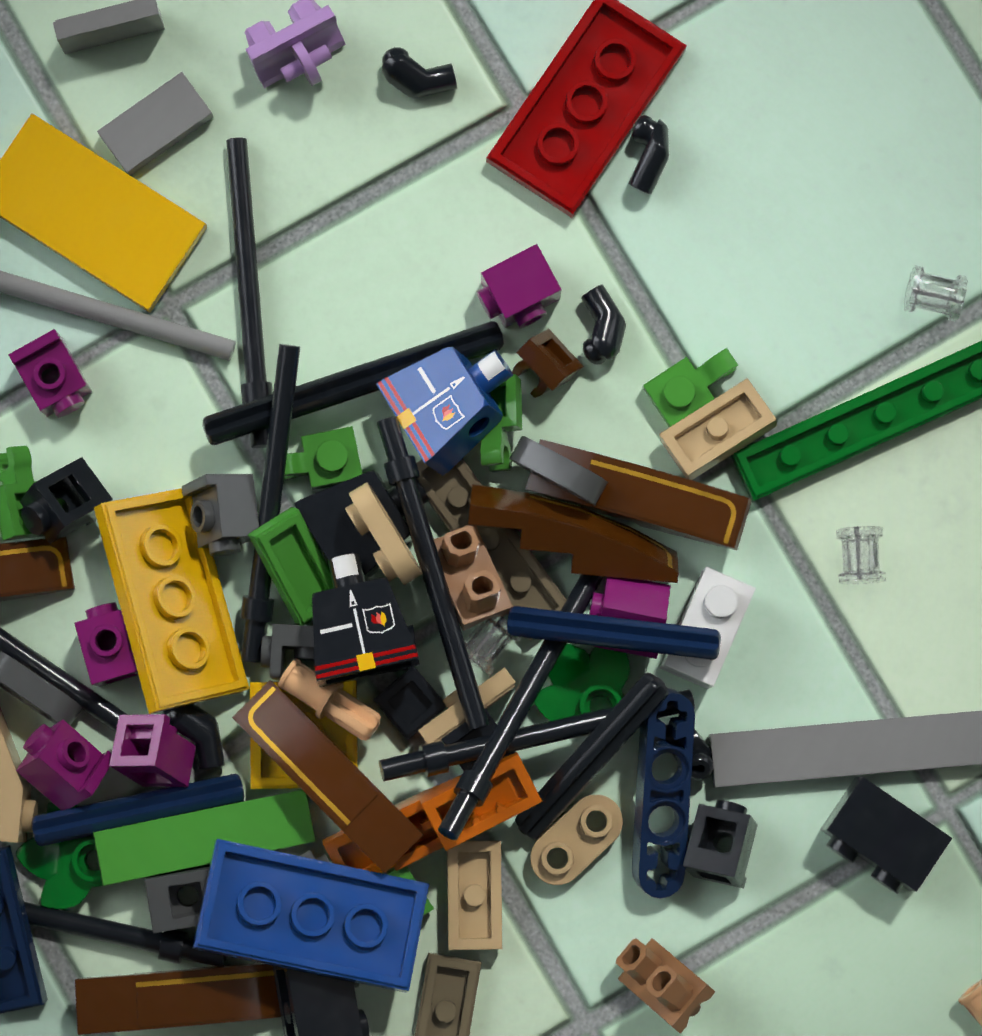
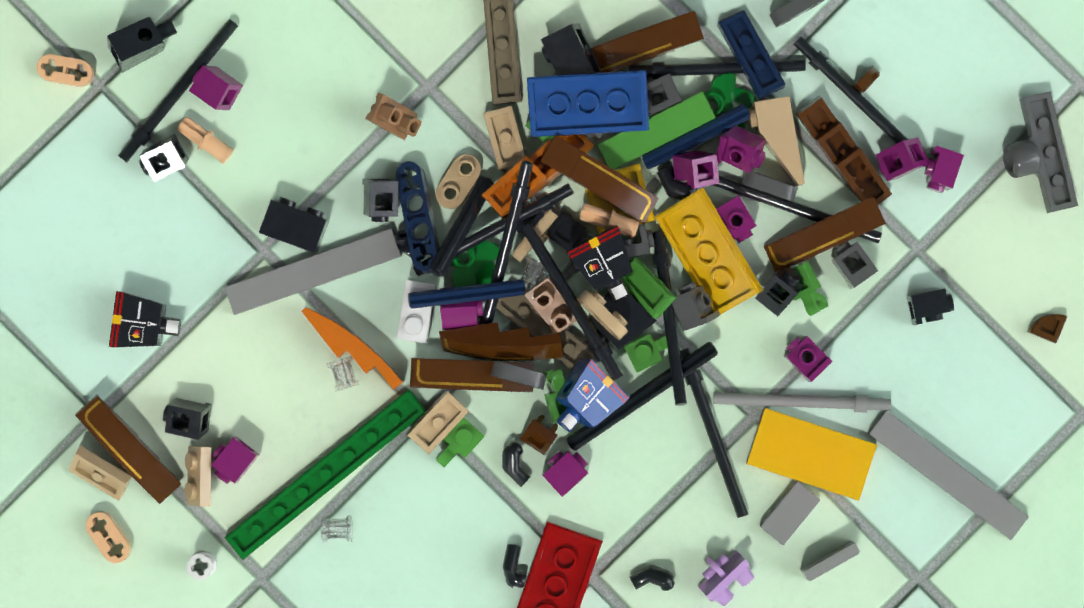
camera: 165 degrees right, 5 degrees up
none -> orange slope [301,308,404,390]

